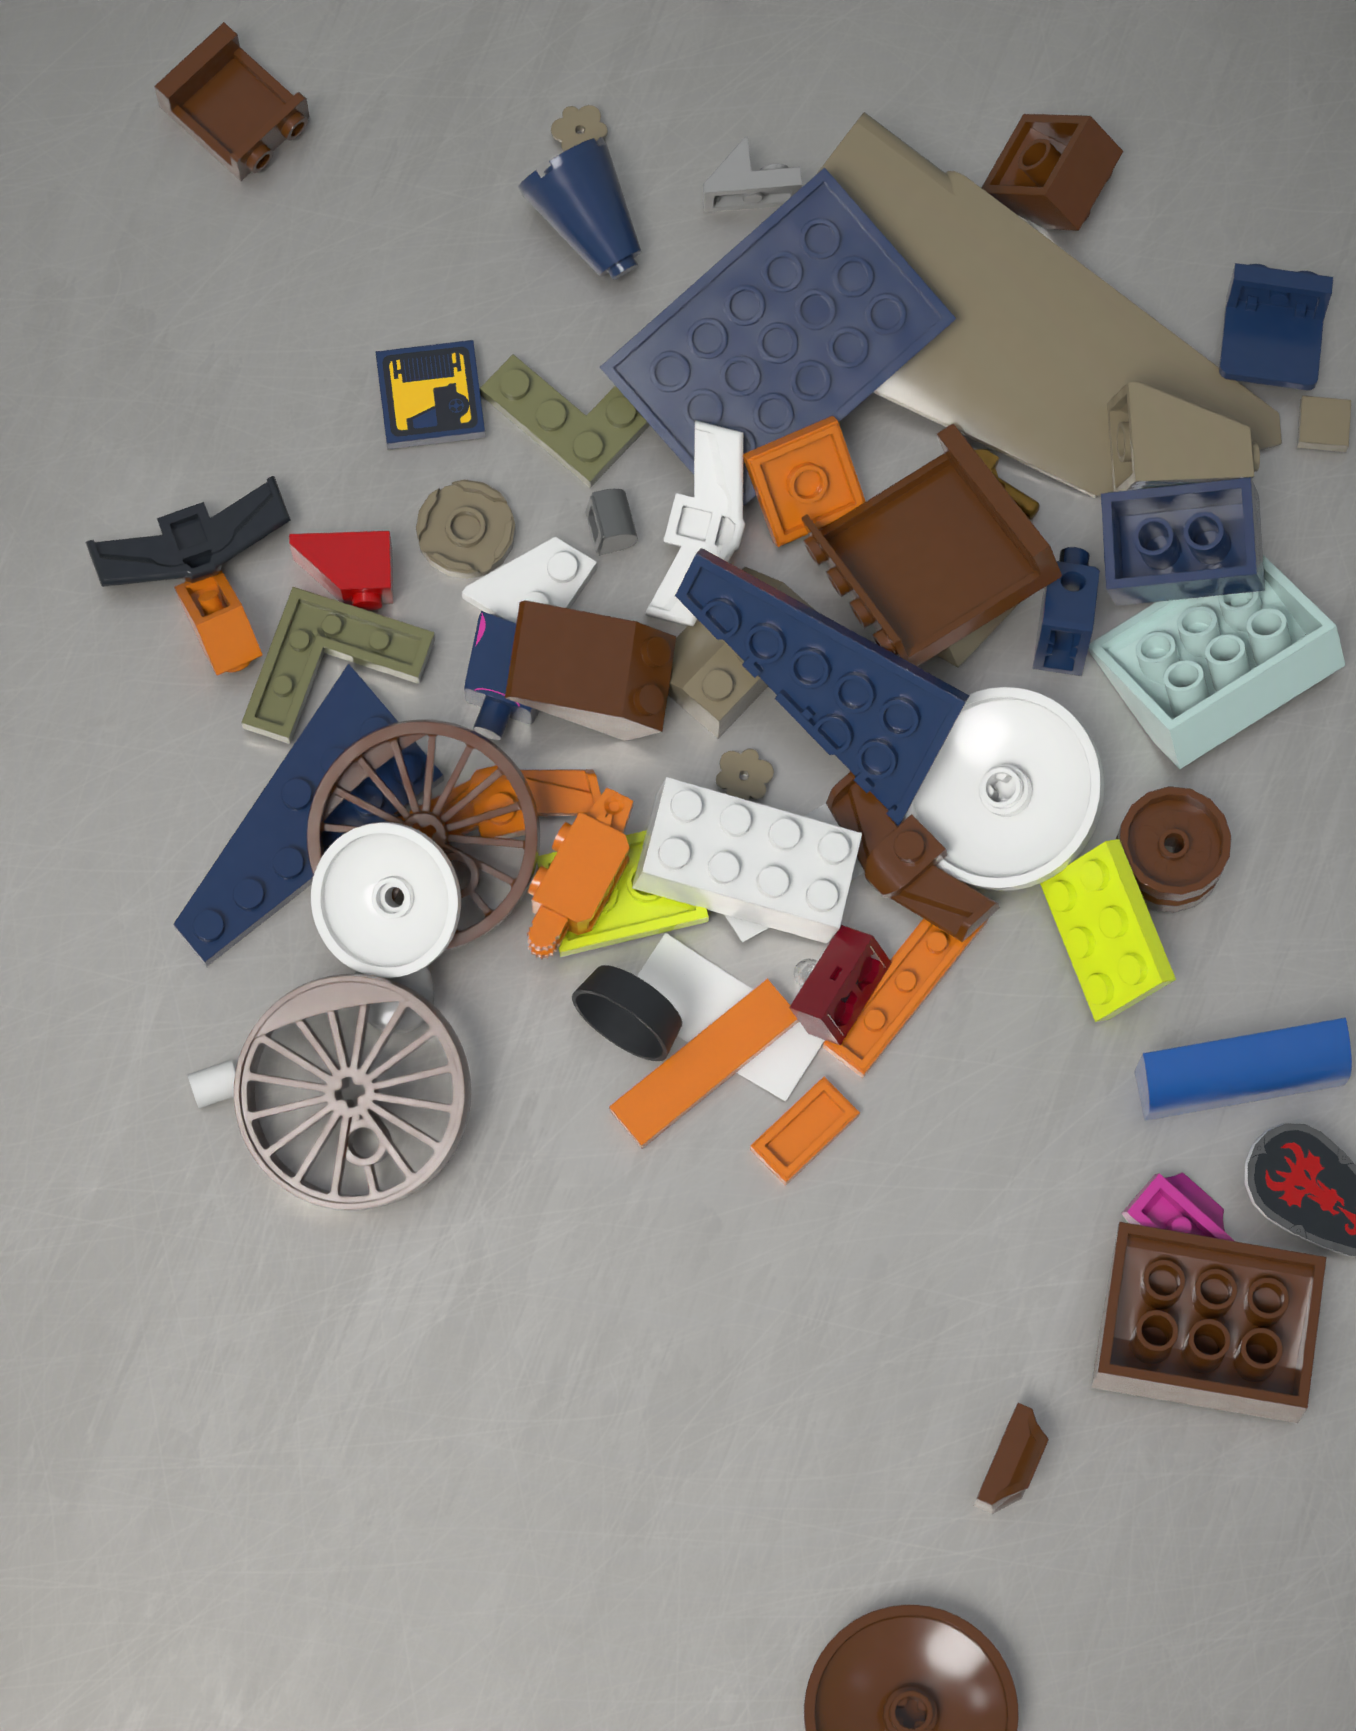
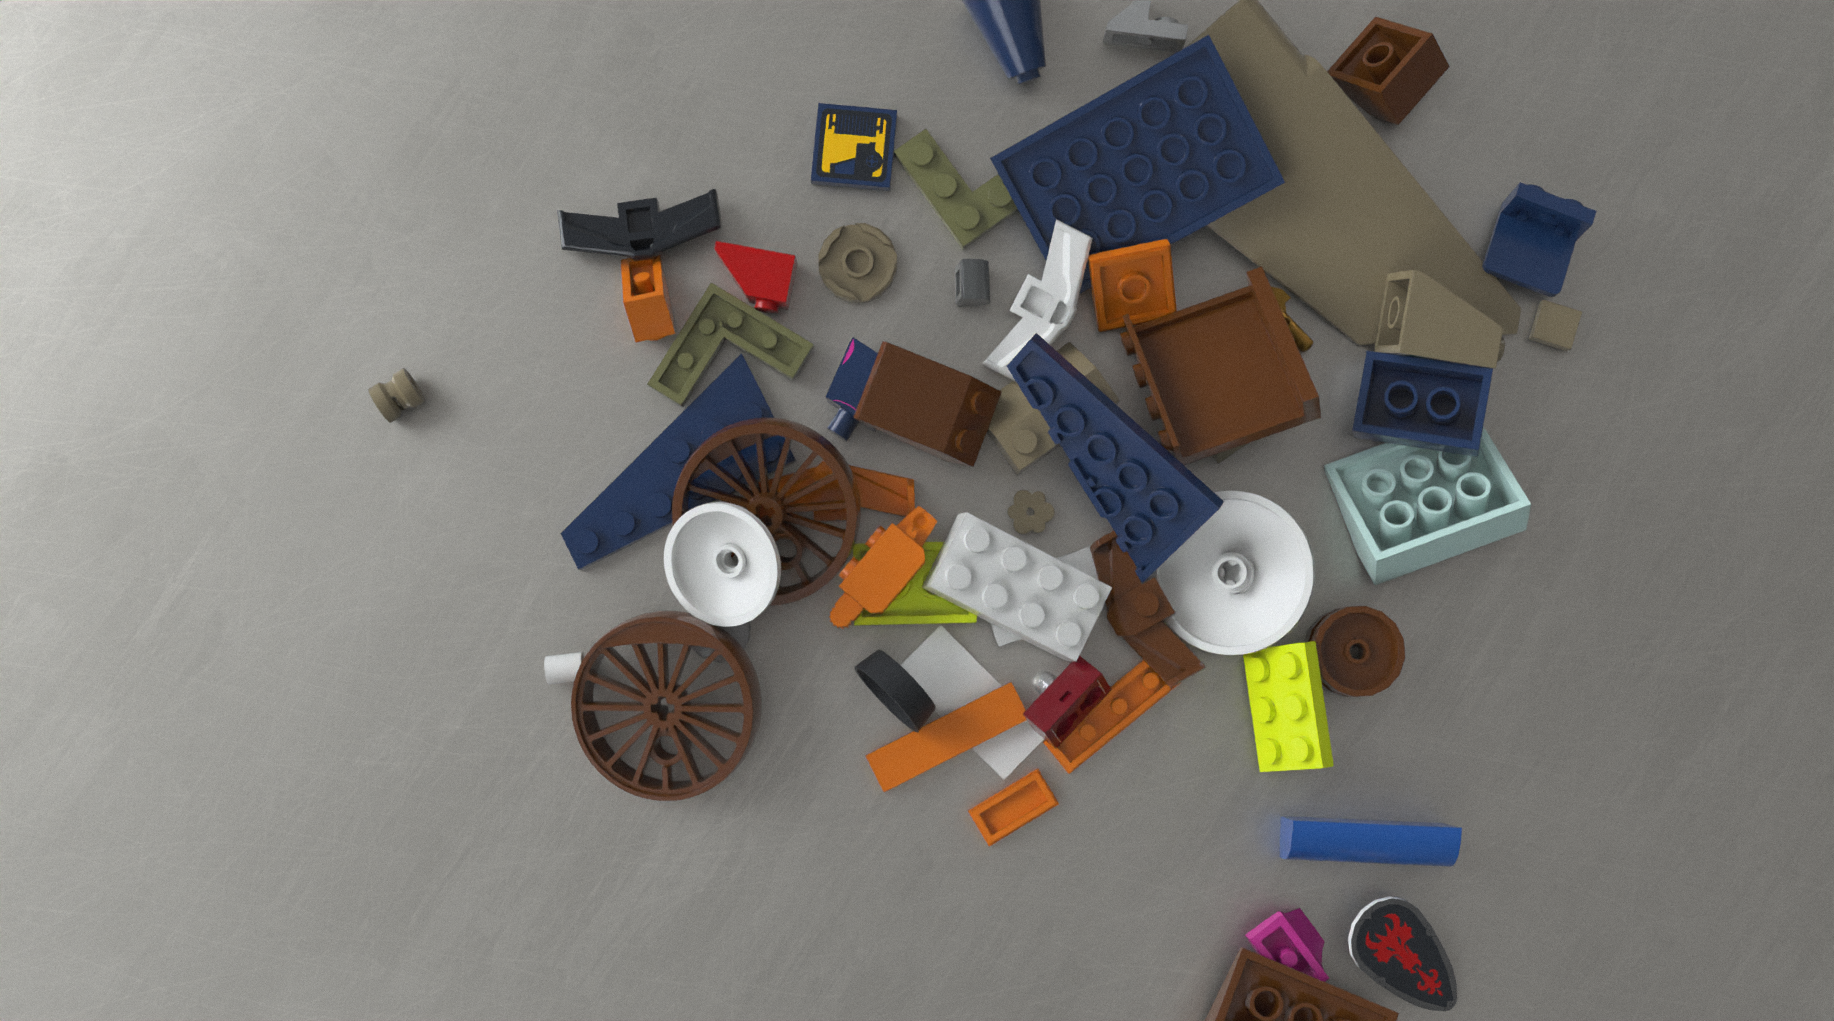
camera: 15 degrees right, 10 degrees up
white wing [462,537,597,623] -> none
dark blue torso [1032,547,1100,676] -> none

